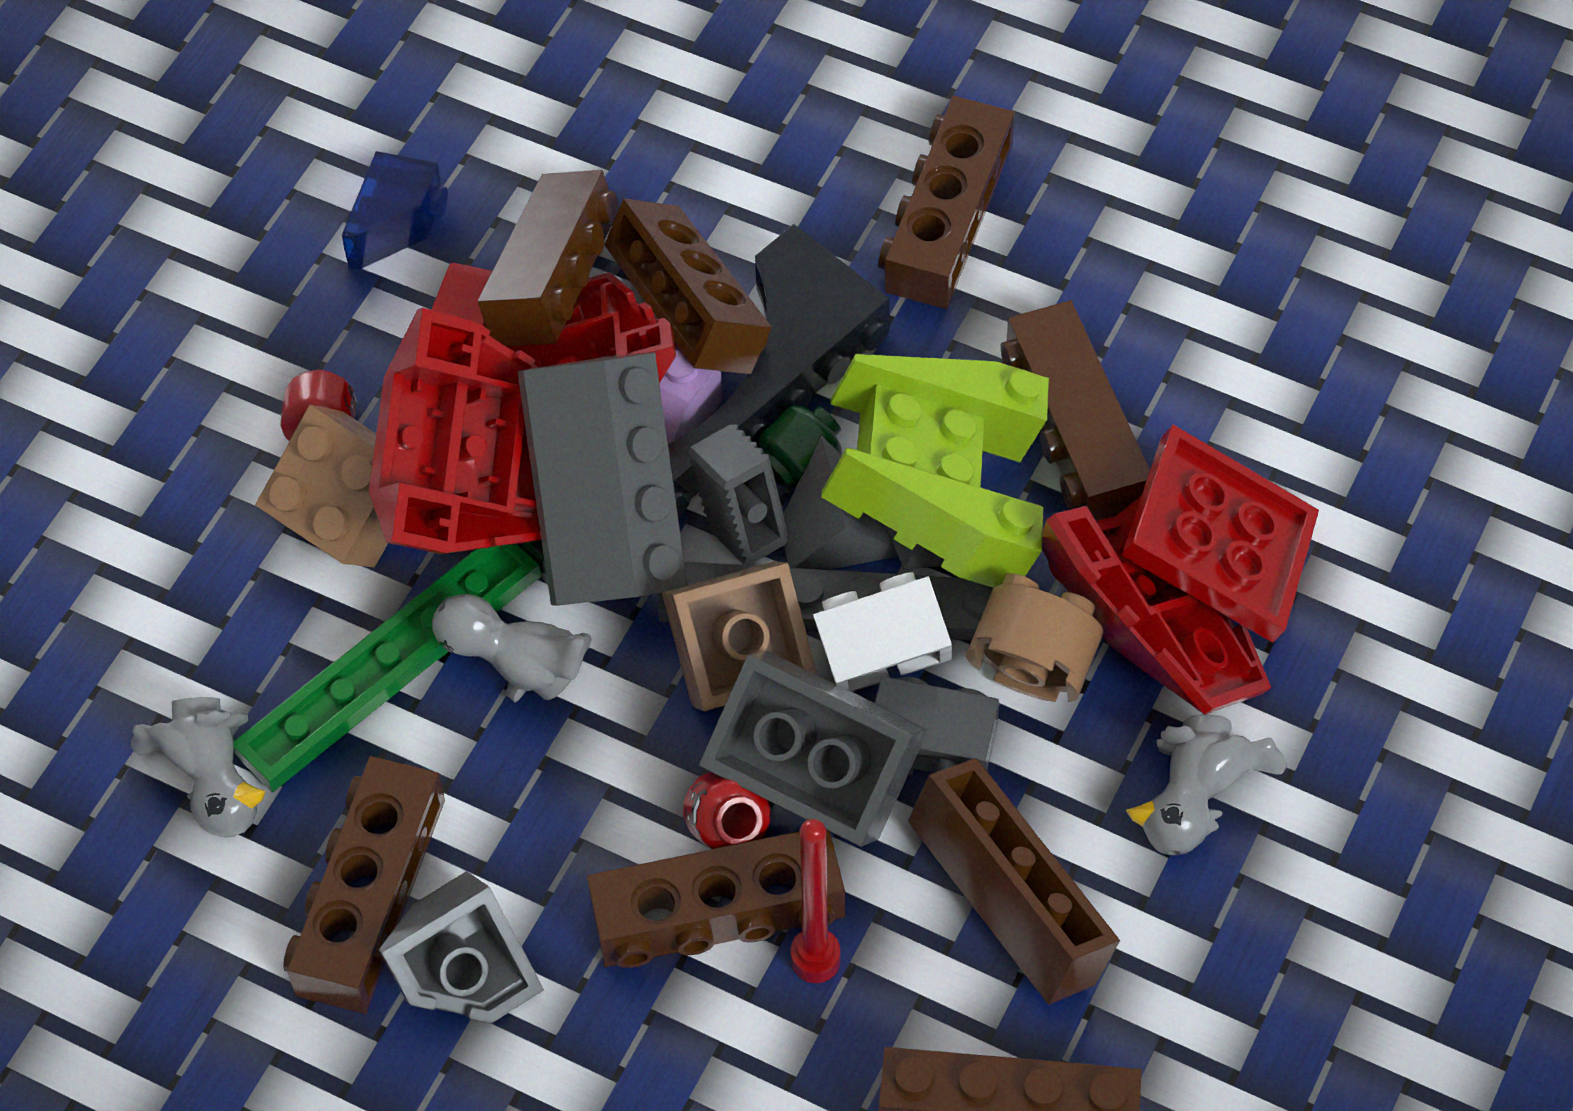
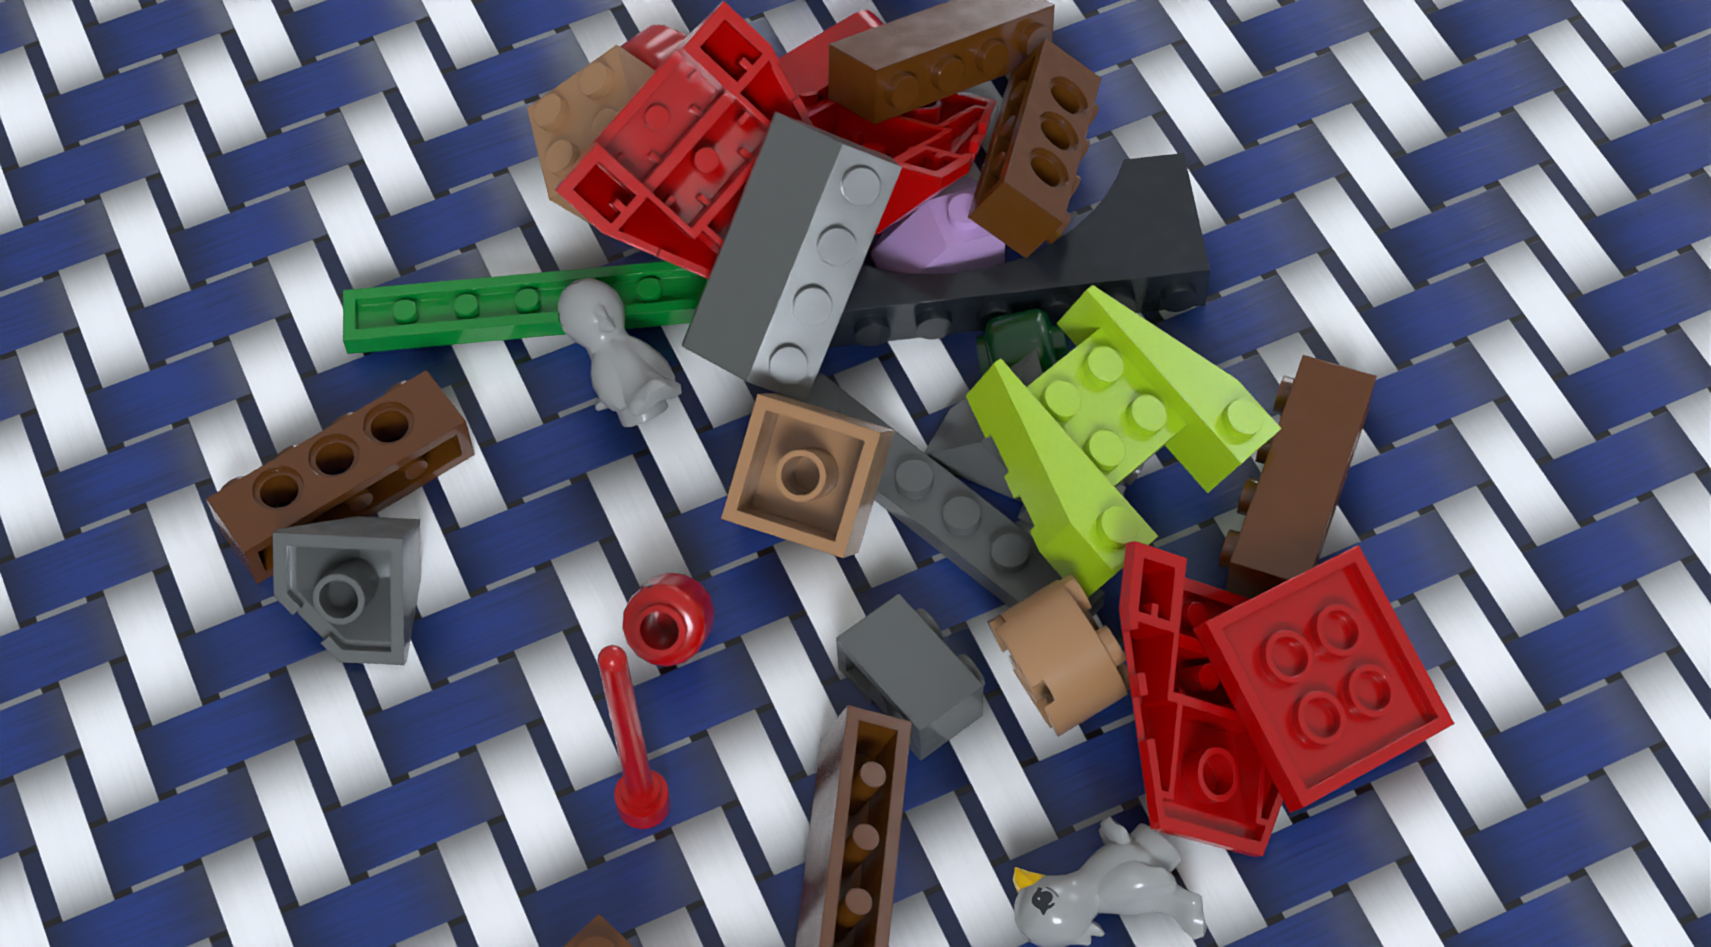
camera: 40 degrees right, 0 degrees up
light grey animal [131,697,266,838] -> none
reddish brown brick [587,829,845,968] -> none
dark grey brick [687,425,789,565] -> none
dark grey brick [699,651,928,847] -> none
white piece [813,572,952,692] -> none
reddish brown brick [878,95,1015,309] -> none

